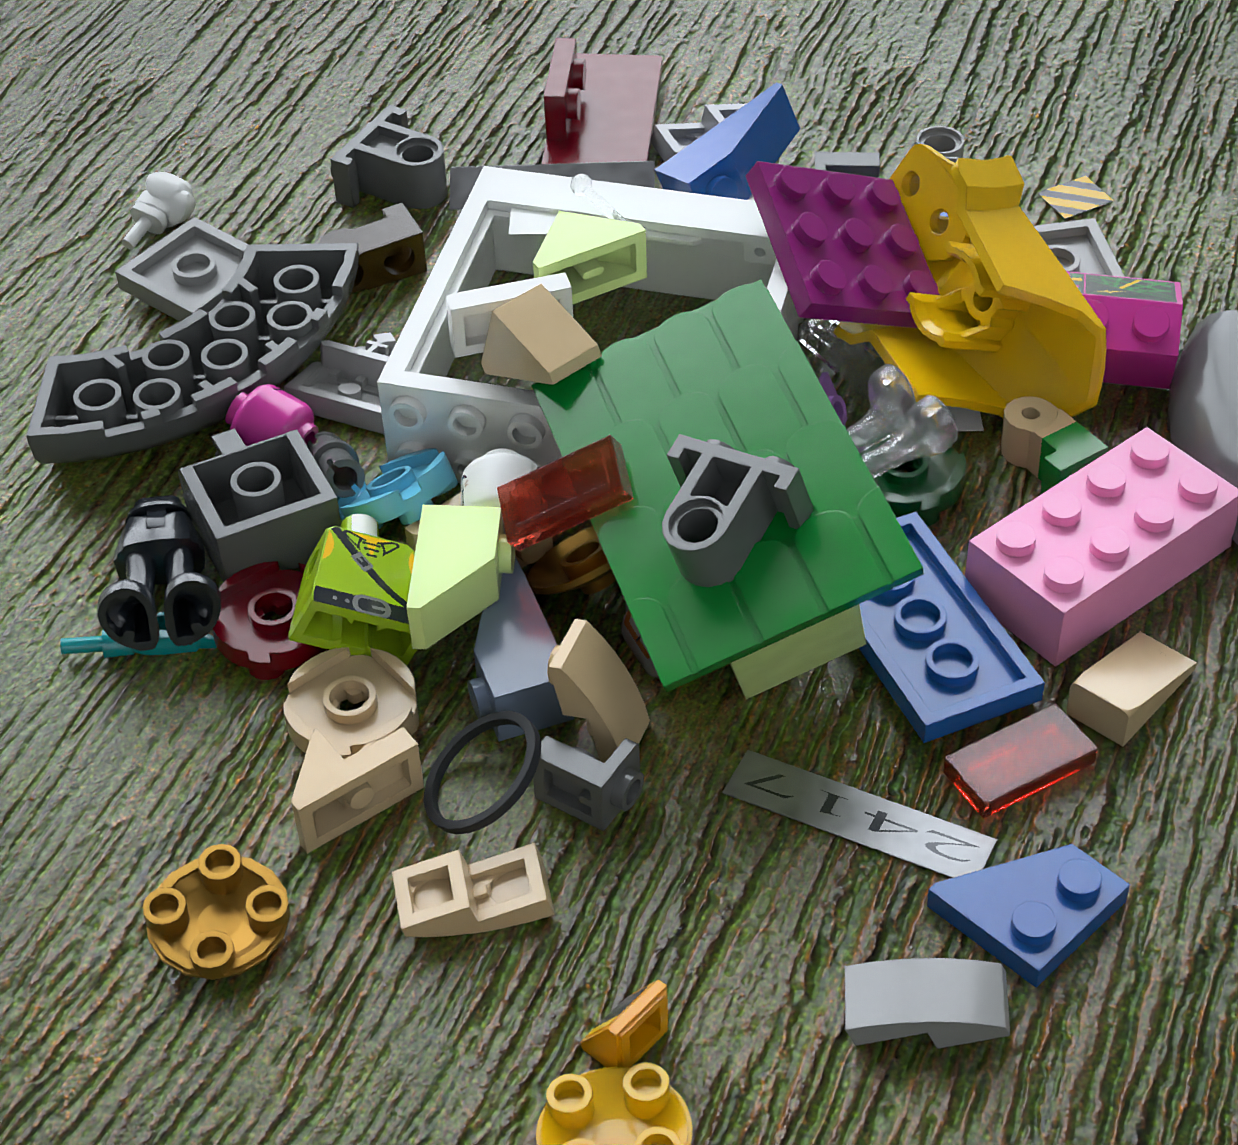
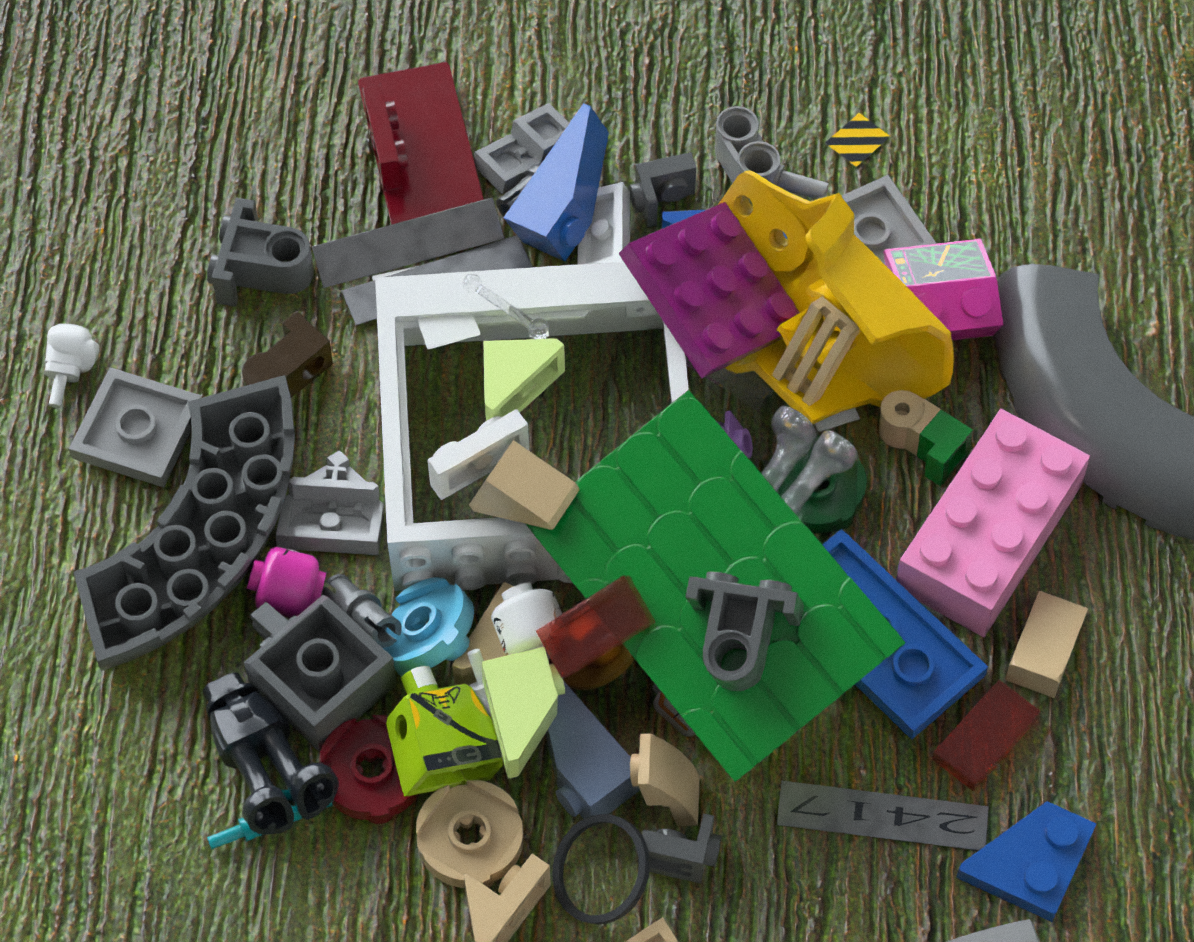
camera: 20 degrees left, 15 degrees up
none -> tan tile [772,296,860,406]

